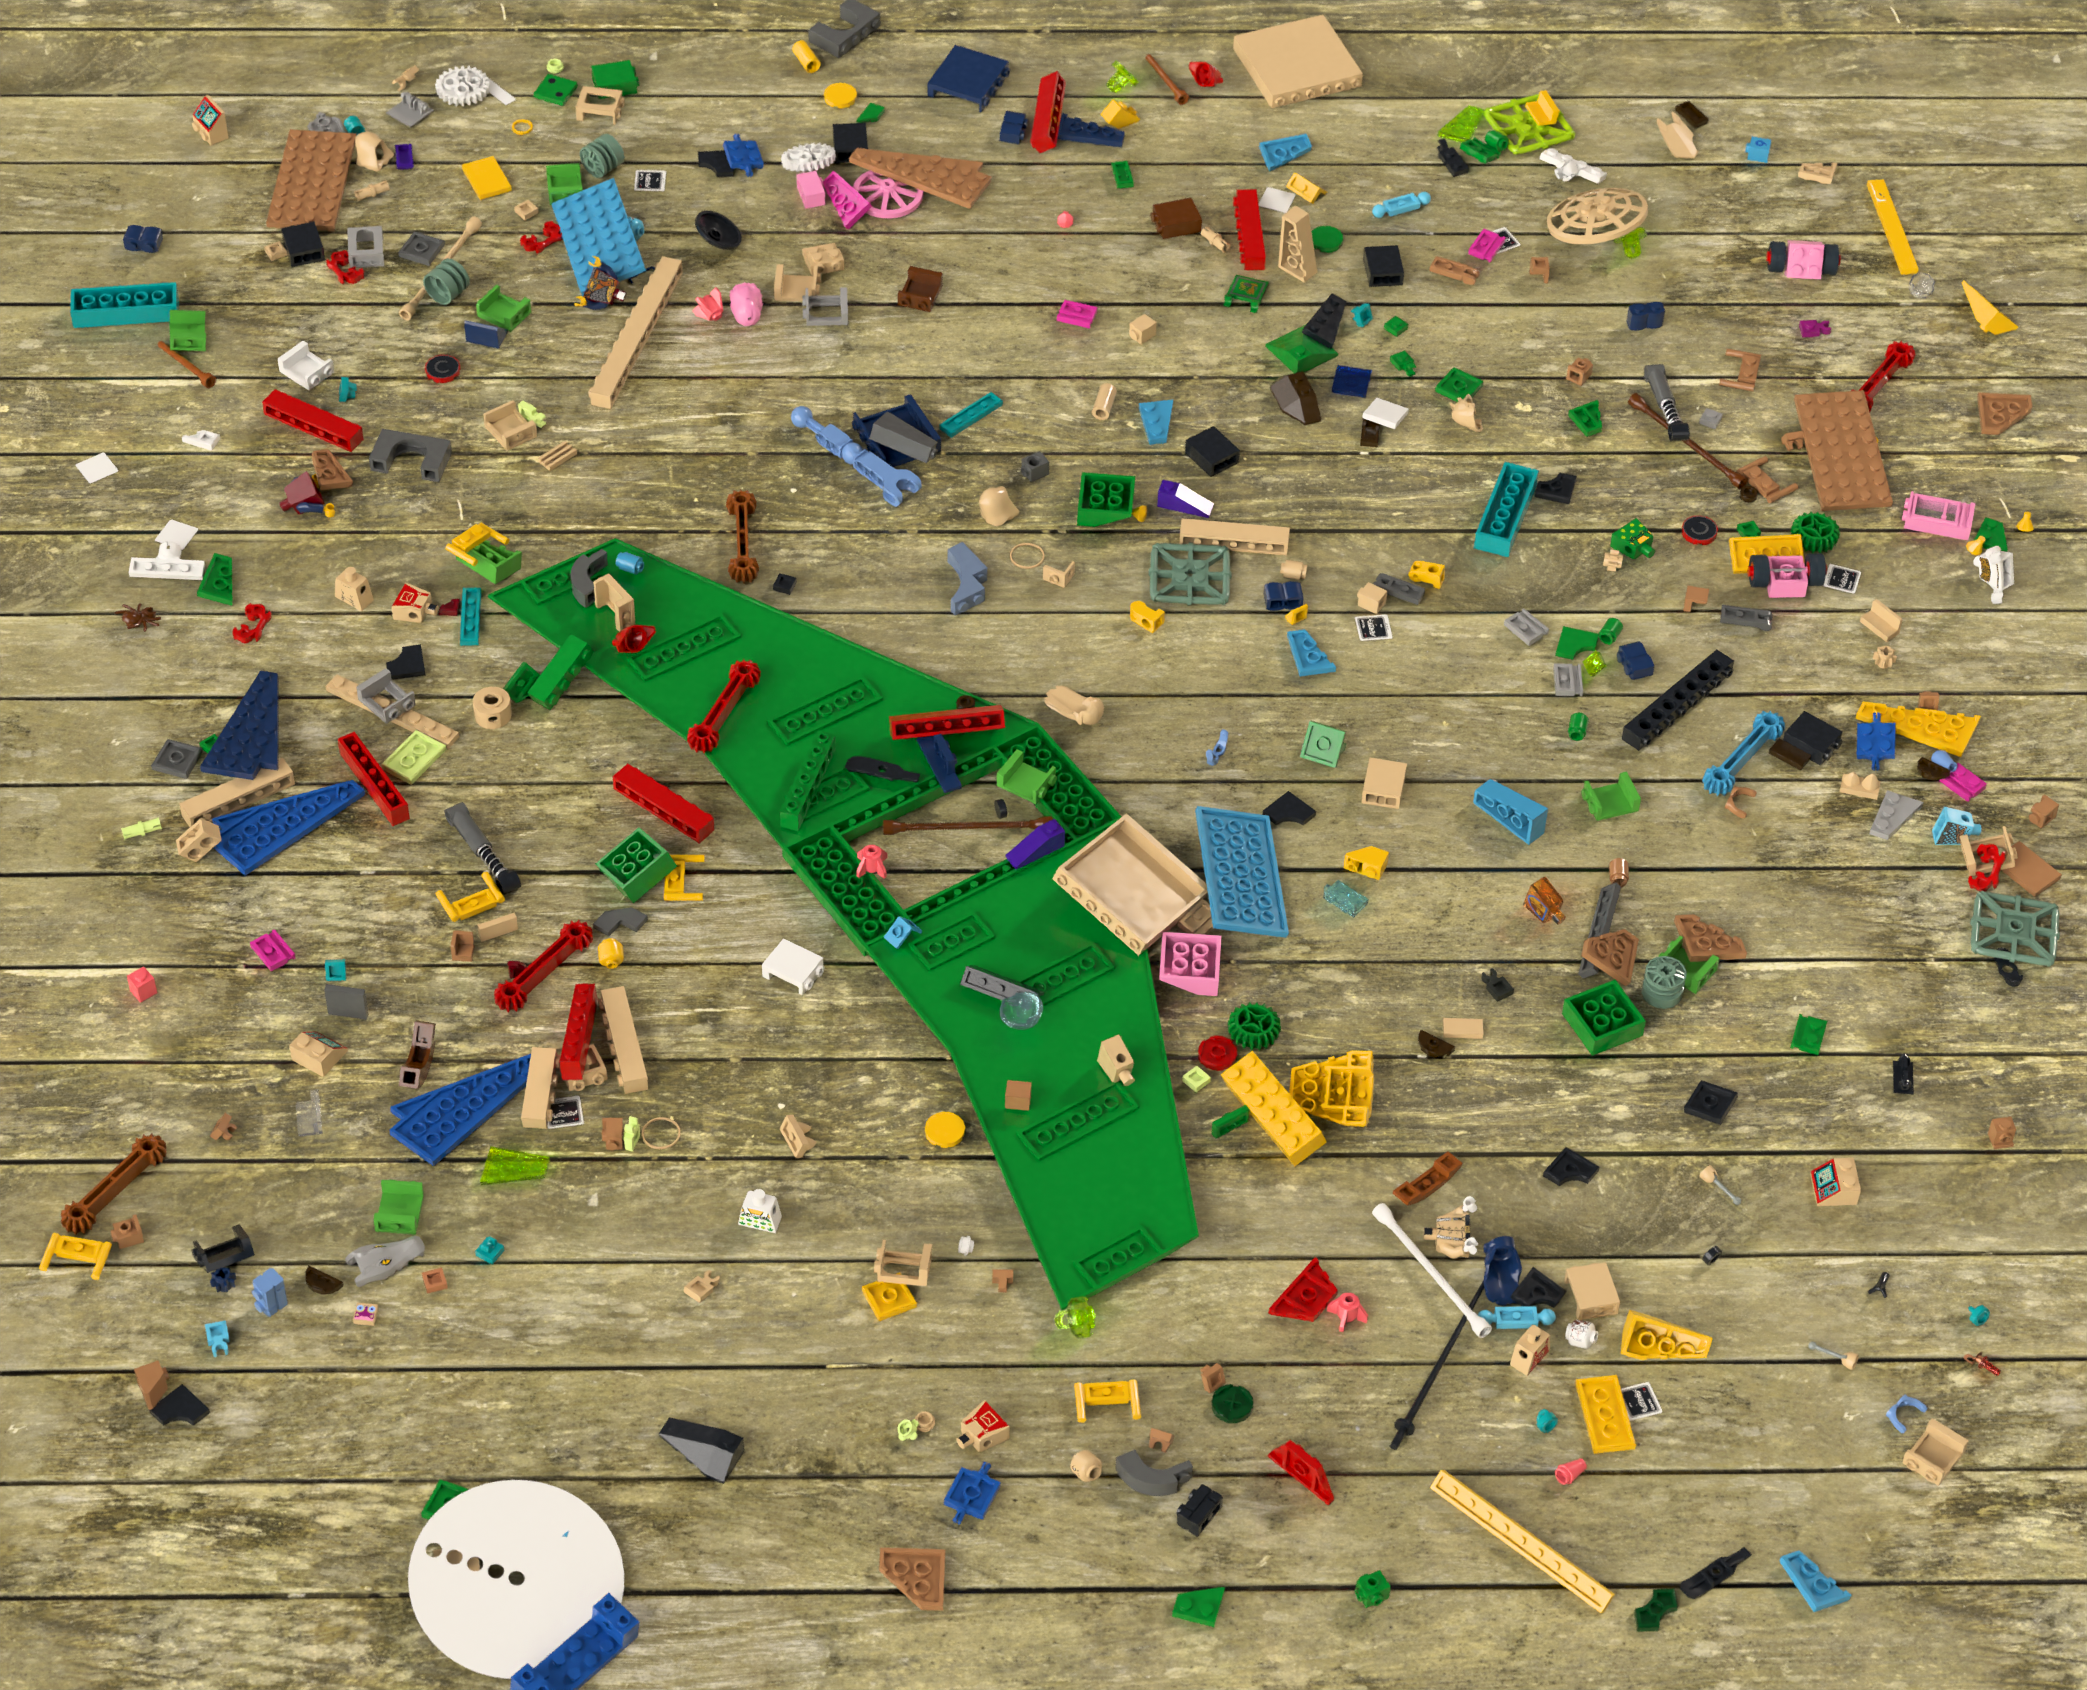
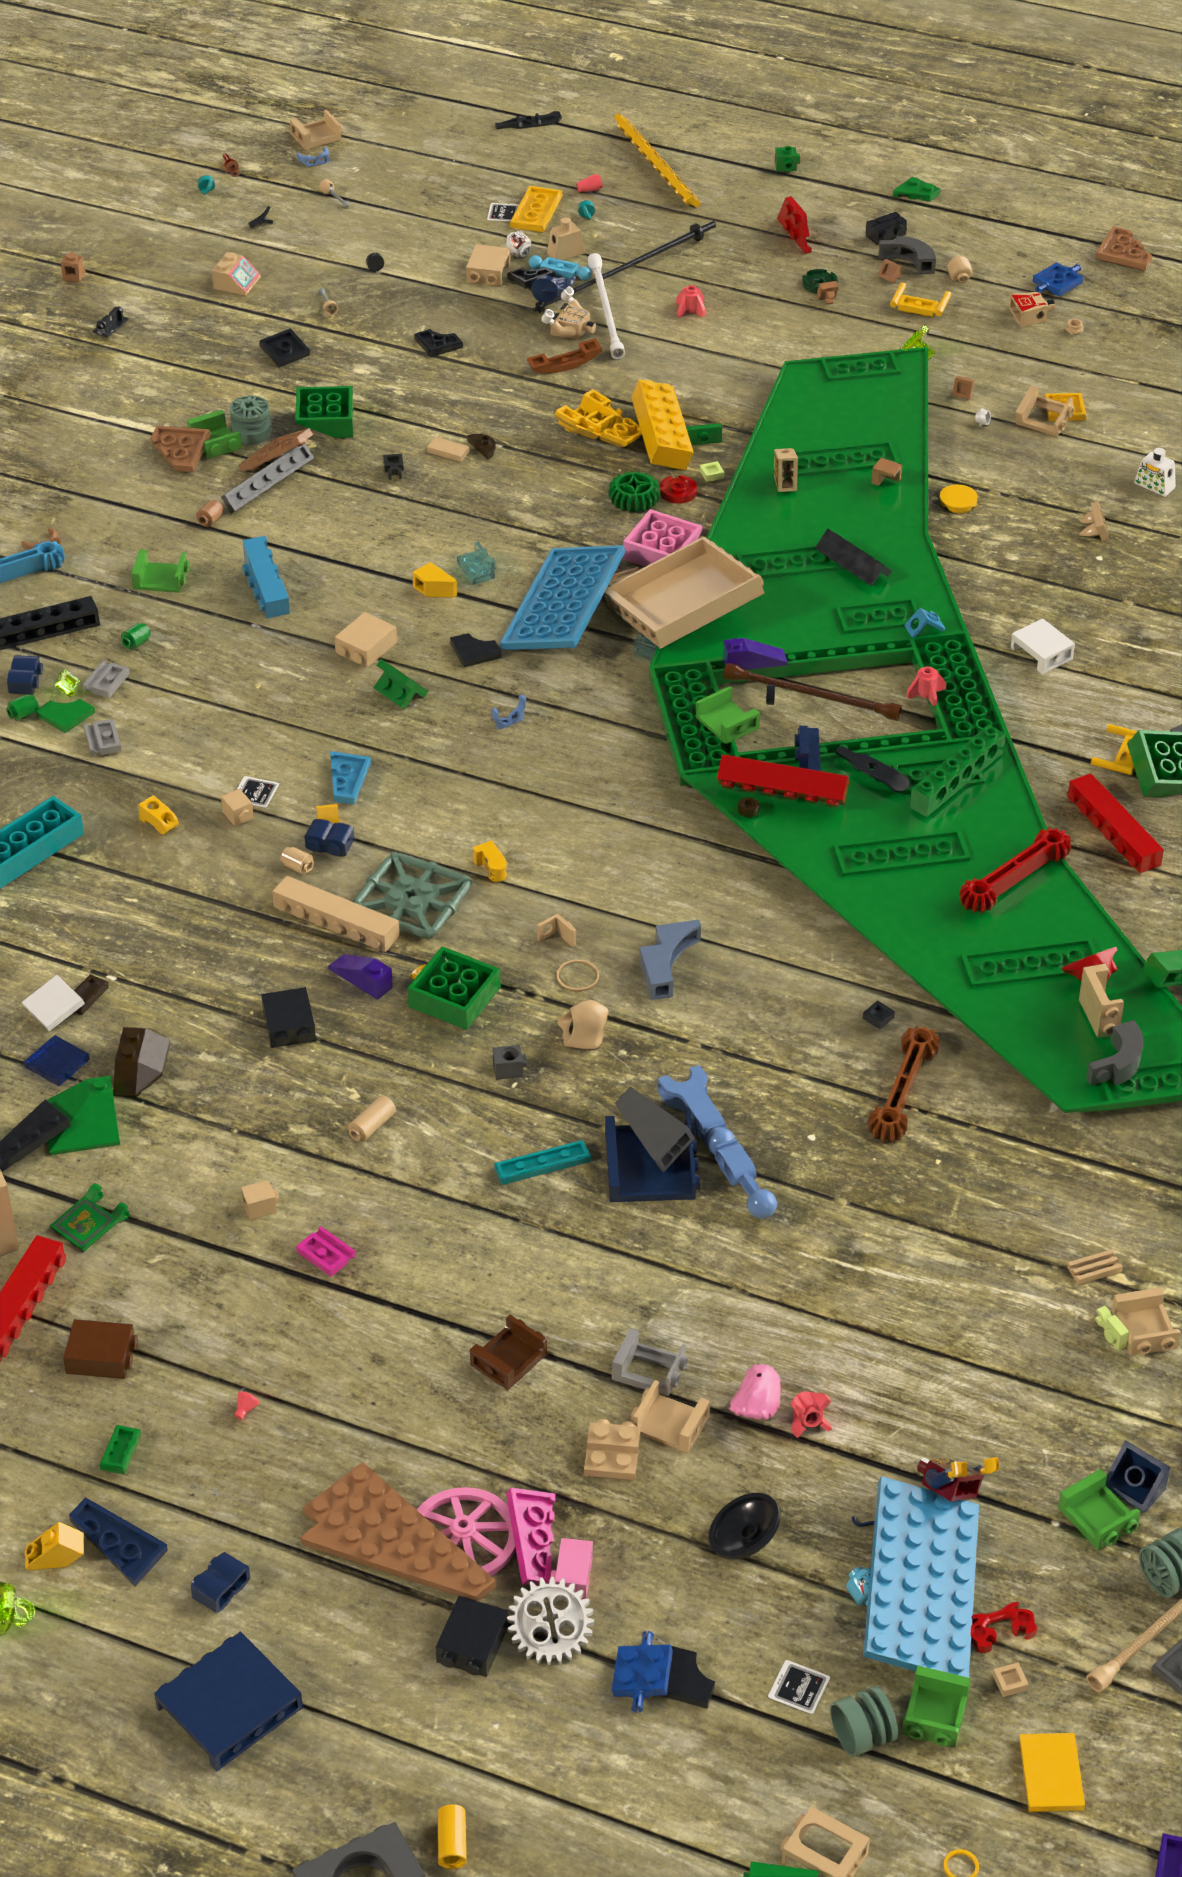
camera: 155 degrees left, 5 degrees down
tan brick [588,256,682,409] -> none
dark azure brick [615,552,644,575] -> none
yellow tile [824,83,857,109] -> none
green tile [856,102,885,123] -> none
yellowish green plate [898,1419,919,1441] -> none
clear light blue piece [1000,993,1043,1030] -> none
red brick [1030,71,1066,154] -> none
tan hair [1044,685,1104,725] -> none
dark azure wing [1139,399,1173,445] -> none
tan pin [1201,227,1230,253] -> none
red wing [1268,1257,1338,1322] -> none
dark grey plate [1373,573,1426,605] -> none
clear orange torso [1523,876,1566,925] -> none
yellow wedge [1620,1309,1713,1360] -> none
dark green tile [1634,1588,1678,1632] -> none
dark azure wing [1779,1551,1852,1612] -> none
green plate [1790,1014,1828,1055] -> none

